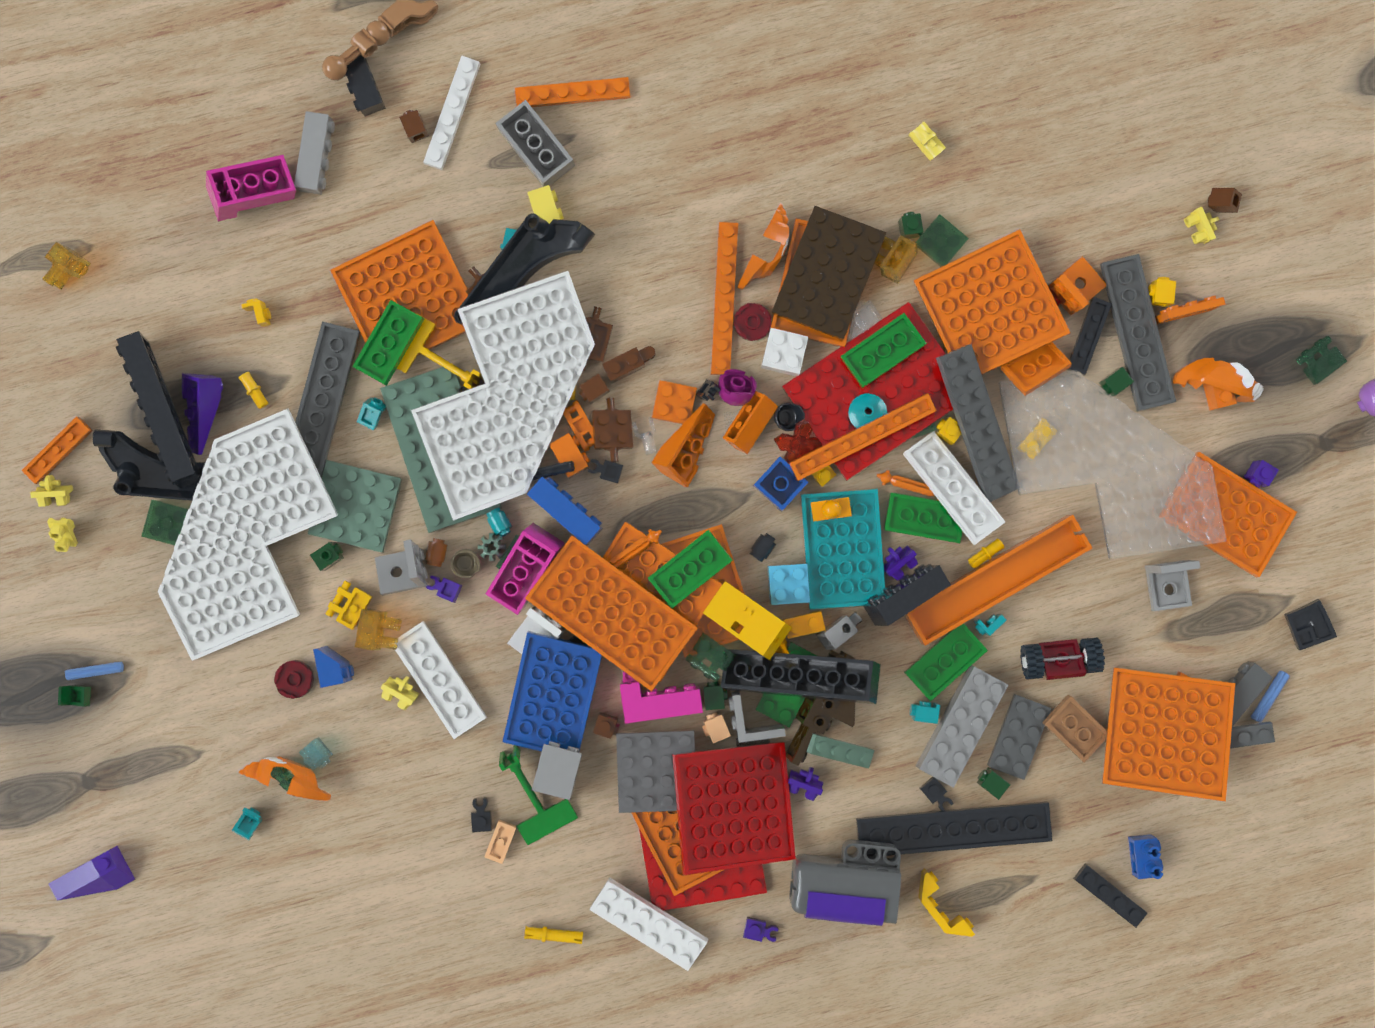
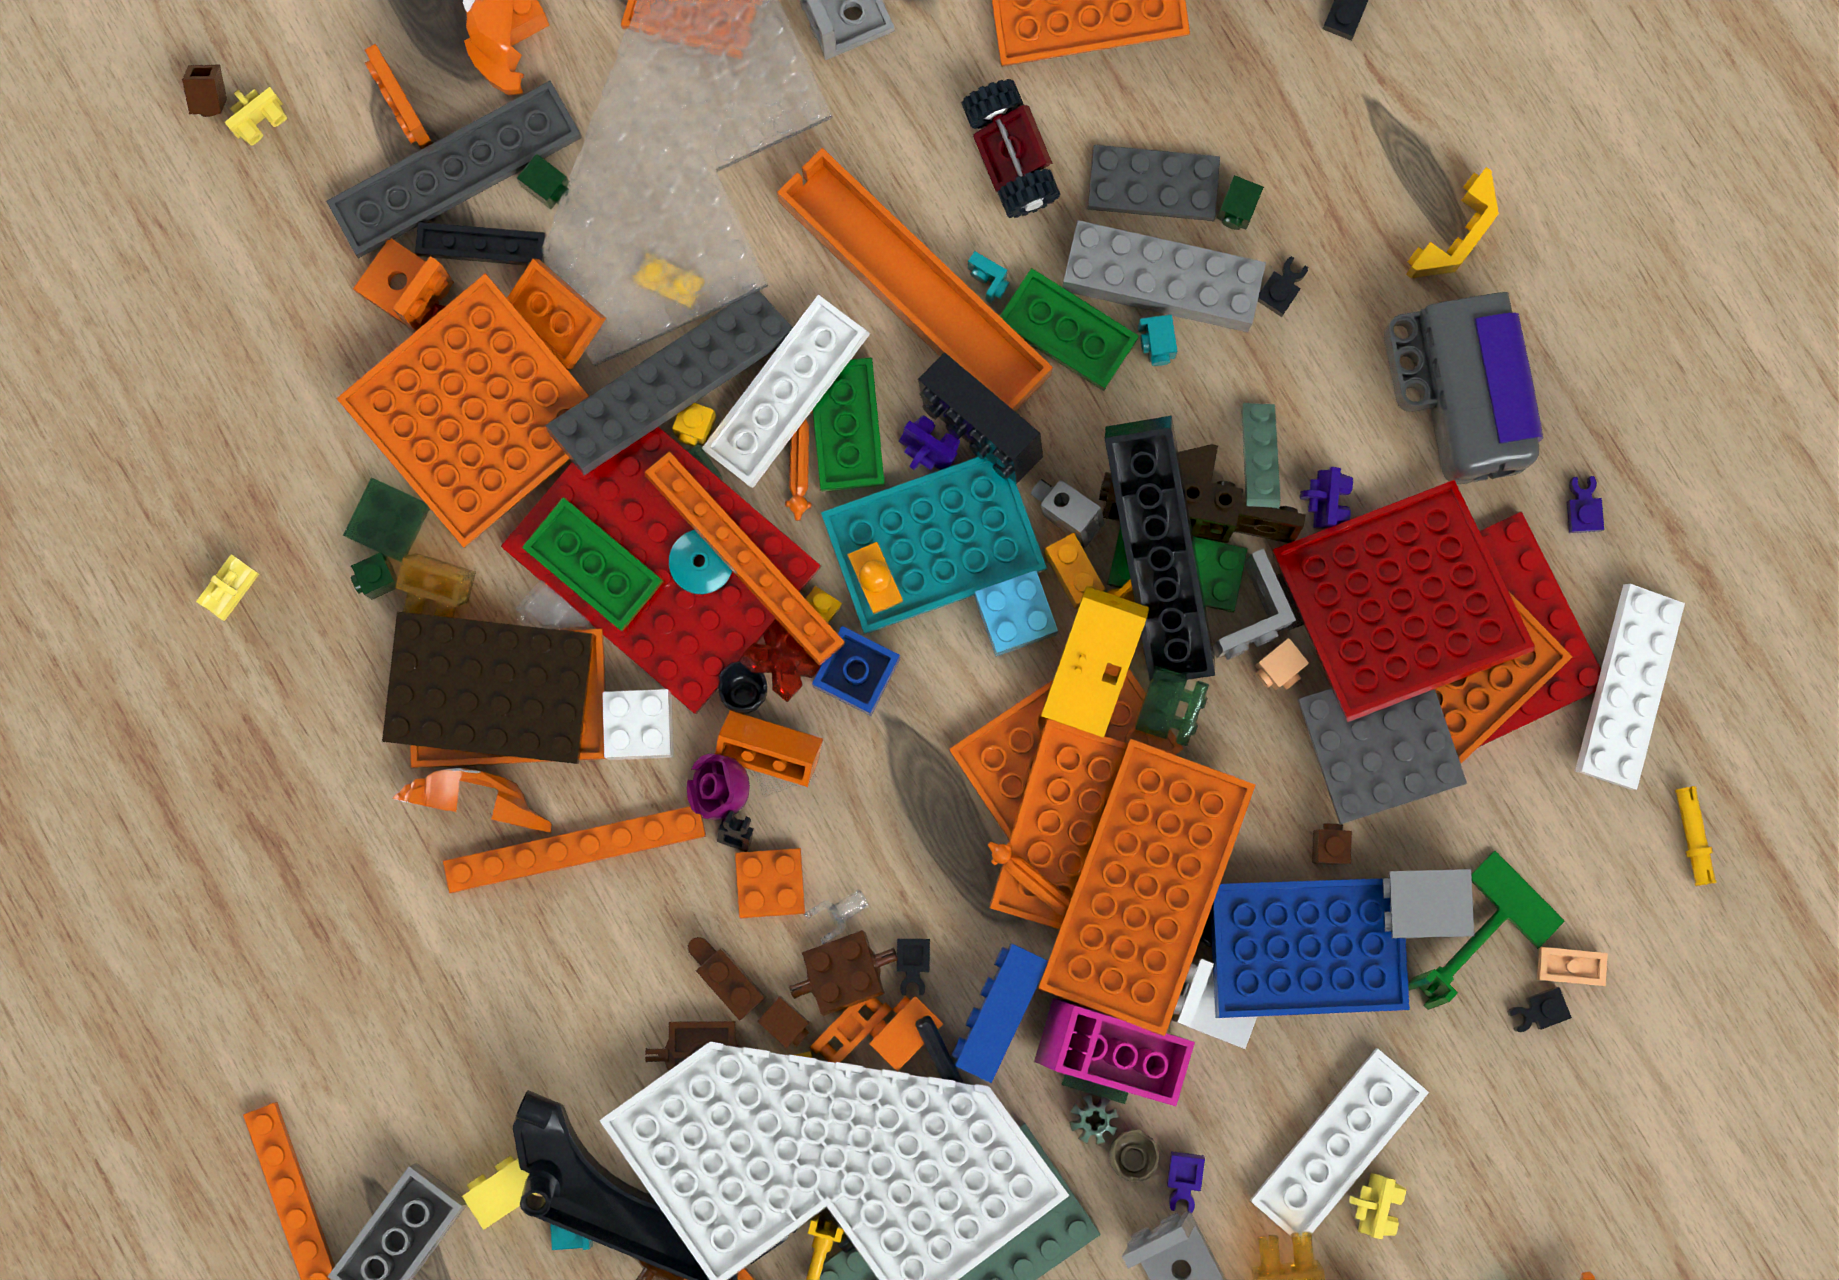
camera: 105 degrees left, 5 degrees down
dark orange brick [425,538,448,567] -> none
teal brick [486,507,513,537] -> none
dark pink hinge [620,671,703,724] -> none
green plate [648,530,733,609] -> none
orange wedge [651,403,715,487] -> none
dark green brick [703,681,728,711] -> none
dark red tile [734,303,772,341] -> none
black brick [750,533,777,562] -> none
black plate [856,801,1053,856] -> none
yellow axle [968,539,1005,568] -> none
medium nougat plate [1042,695,1107,763] -> none
yellow brick [1148,277,1176,307] -> none

